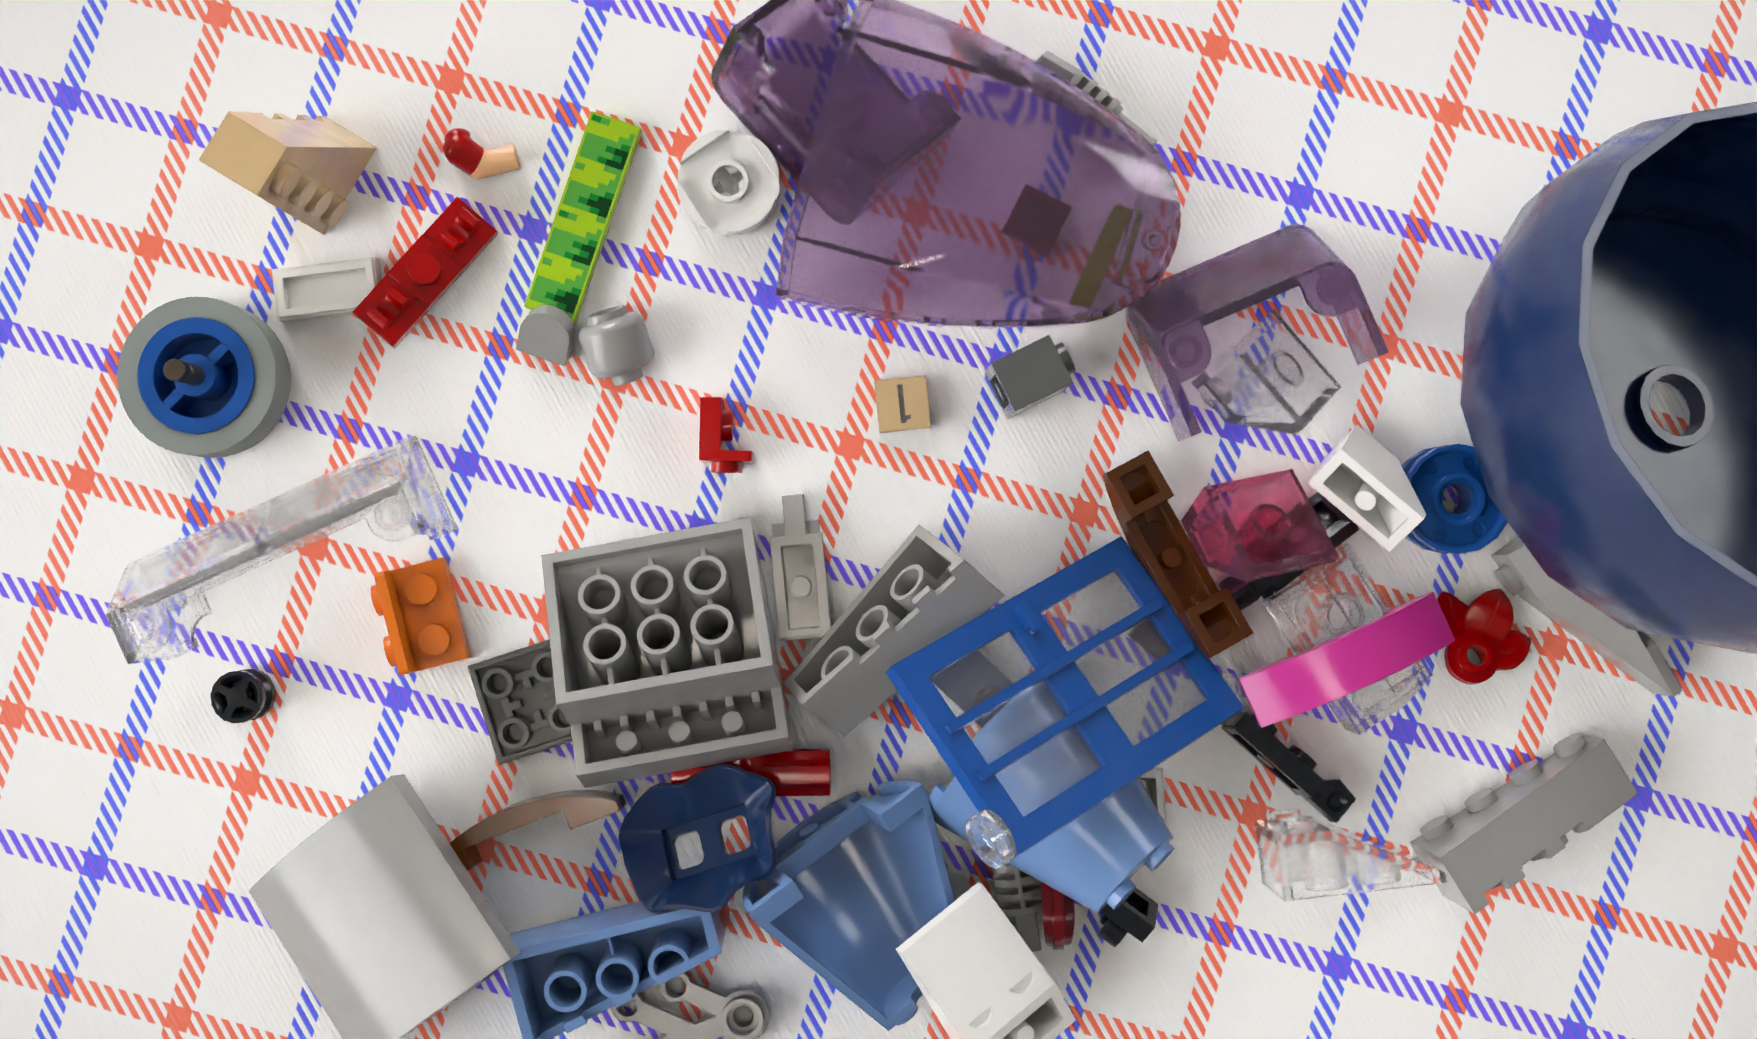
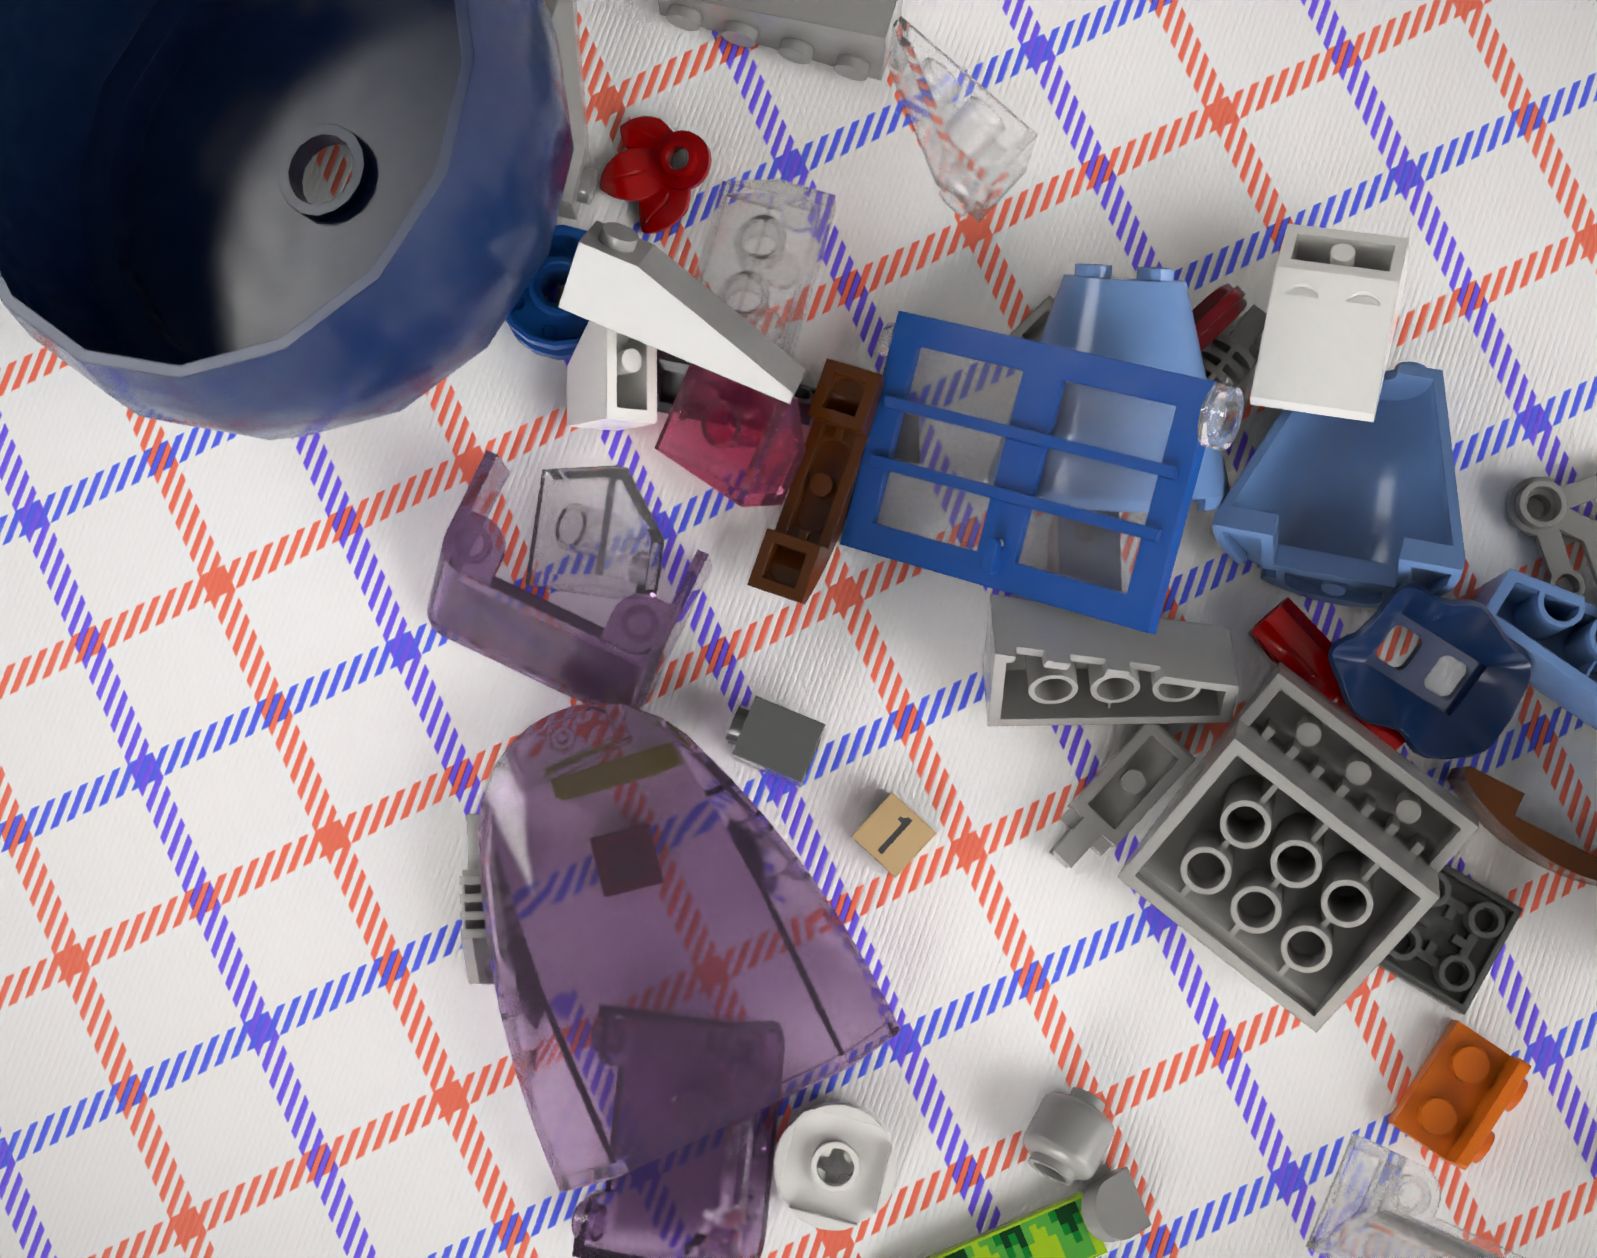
camera: 130 degrees left, 5 degrees down
red bracket [699,397,754,473] -> none
black tile [1098,888,1158,947] -> none
black hinge [1221,711,1356,823] -> none
dark pink slope [1238,592,1455,728] -> none
none -> wedge [558,220,806,404]

